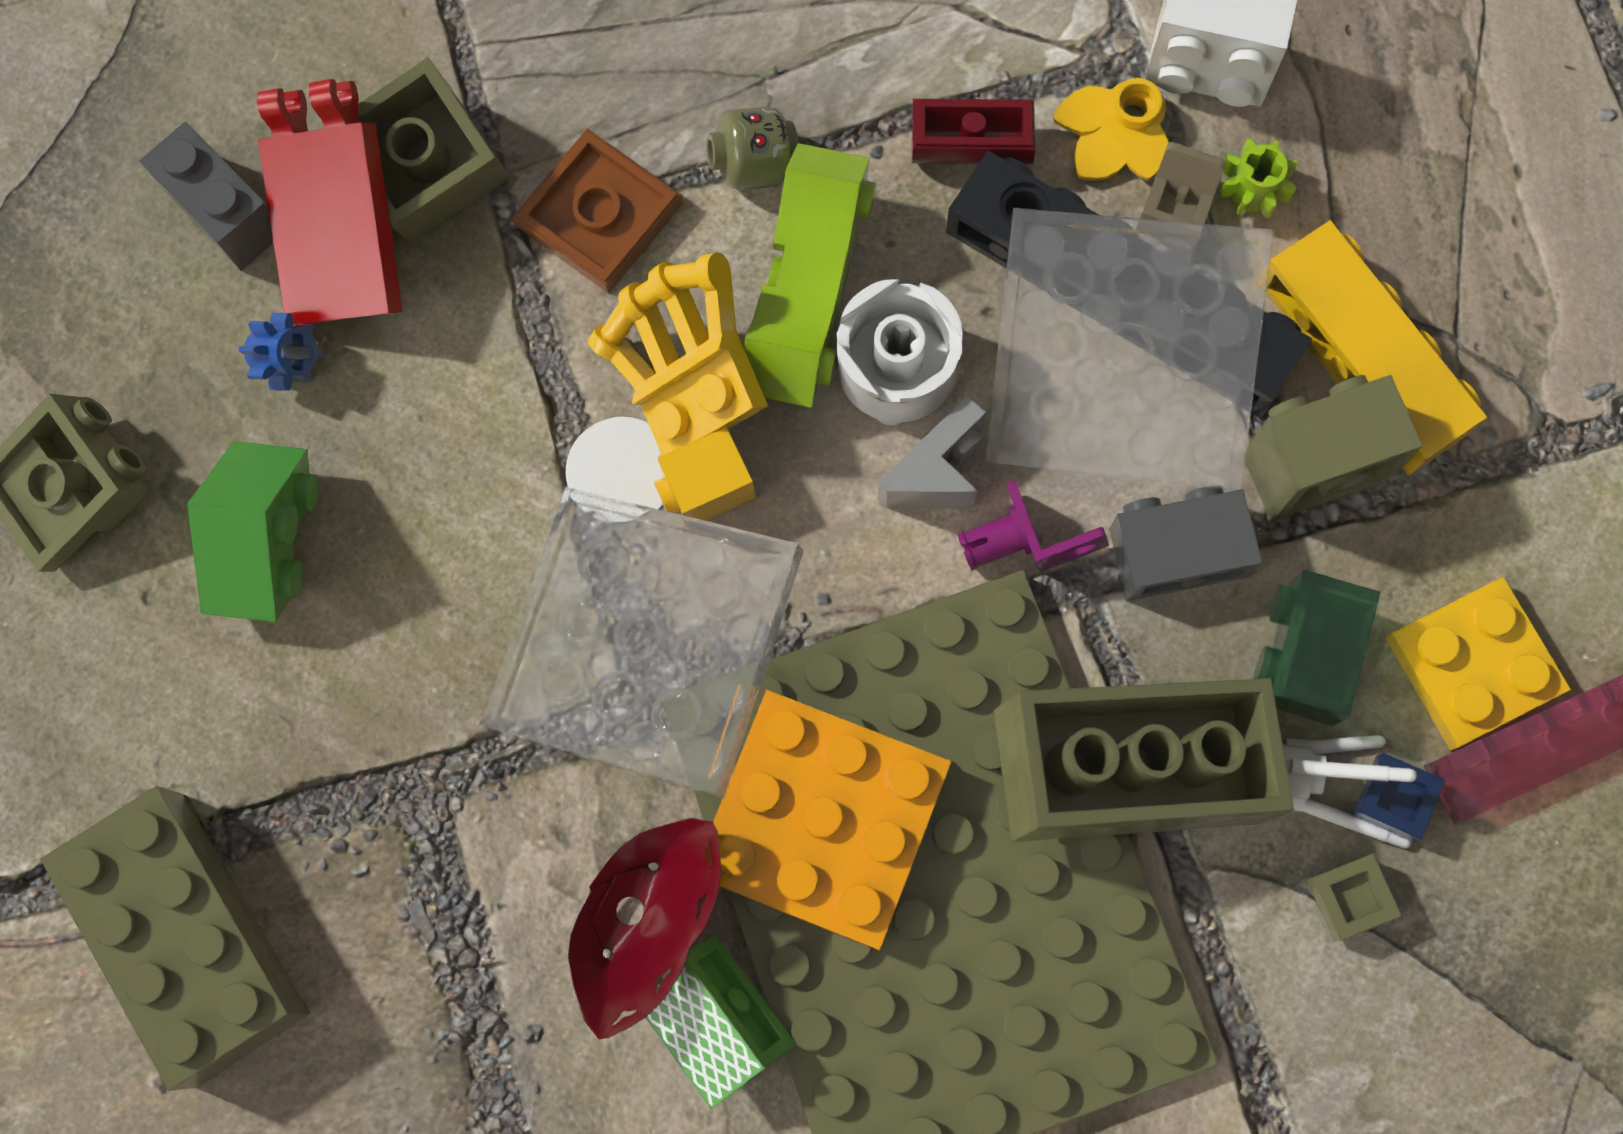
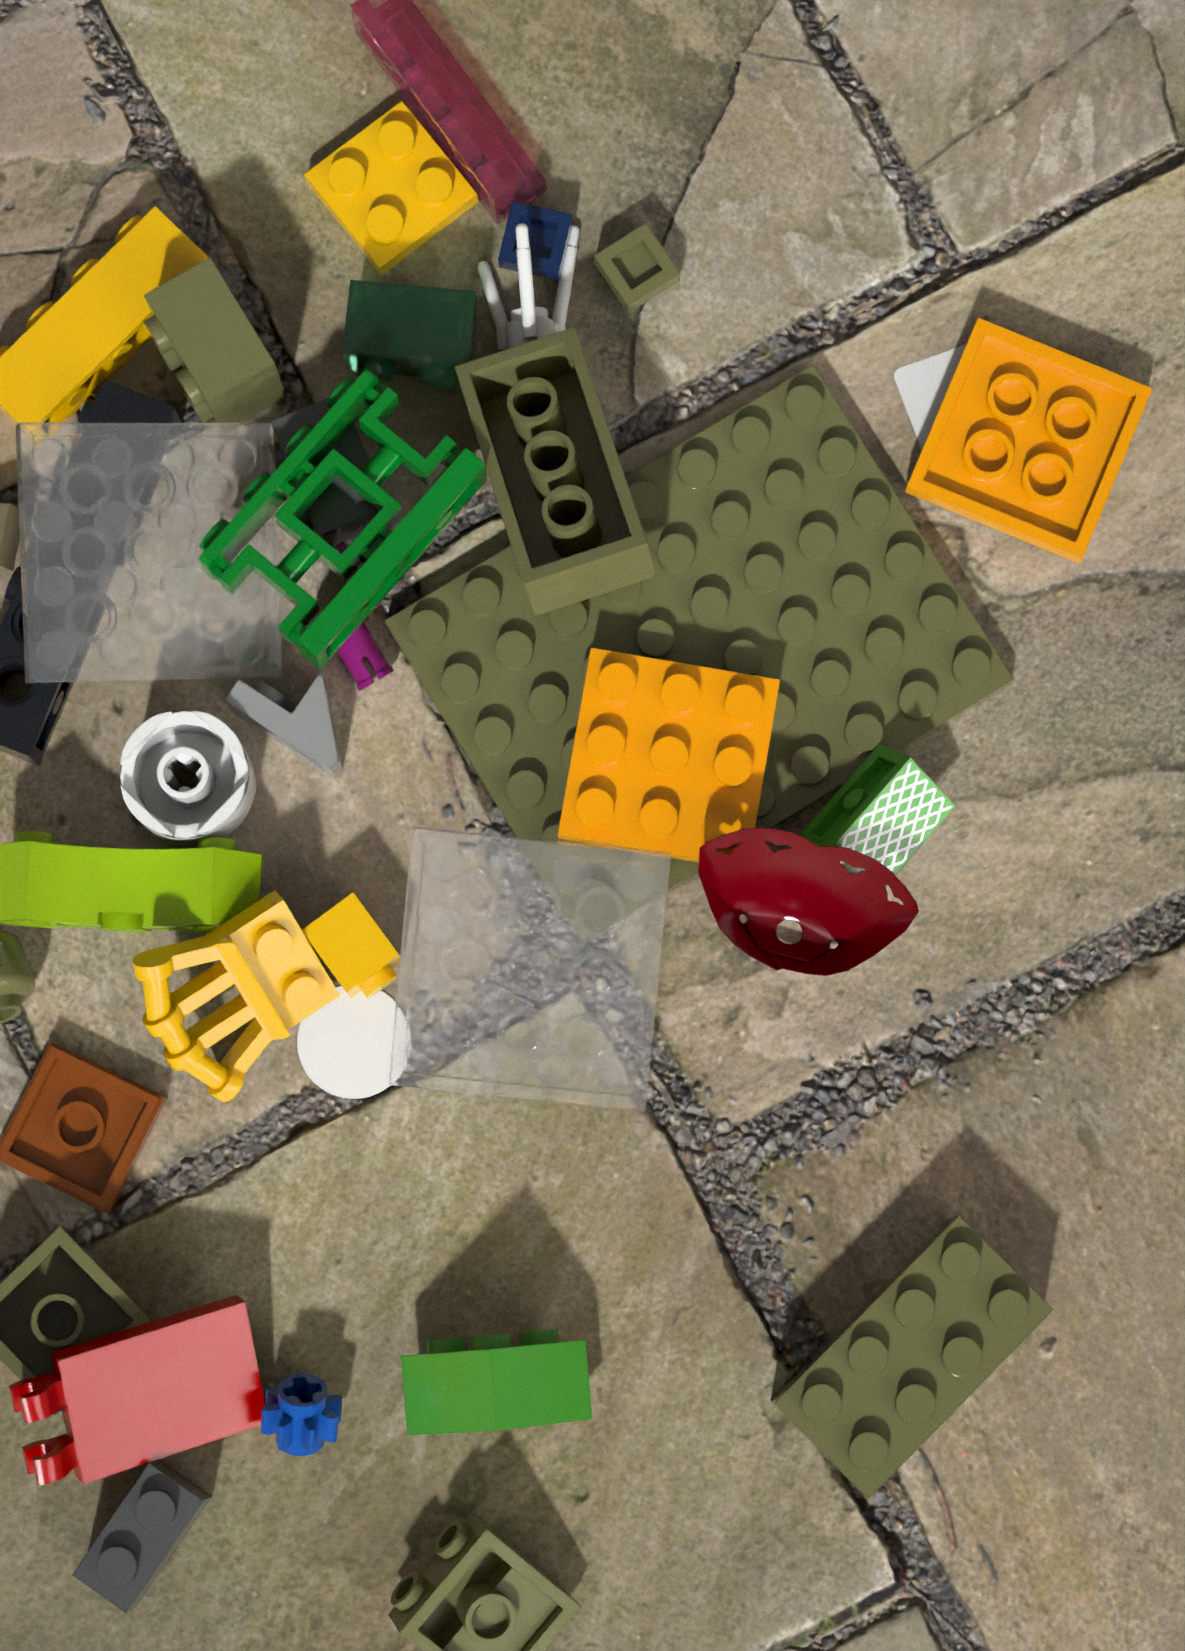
camera: 105 degrees left, 5 degrees up
none -> green fence [198,368,487,670]

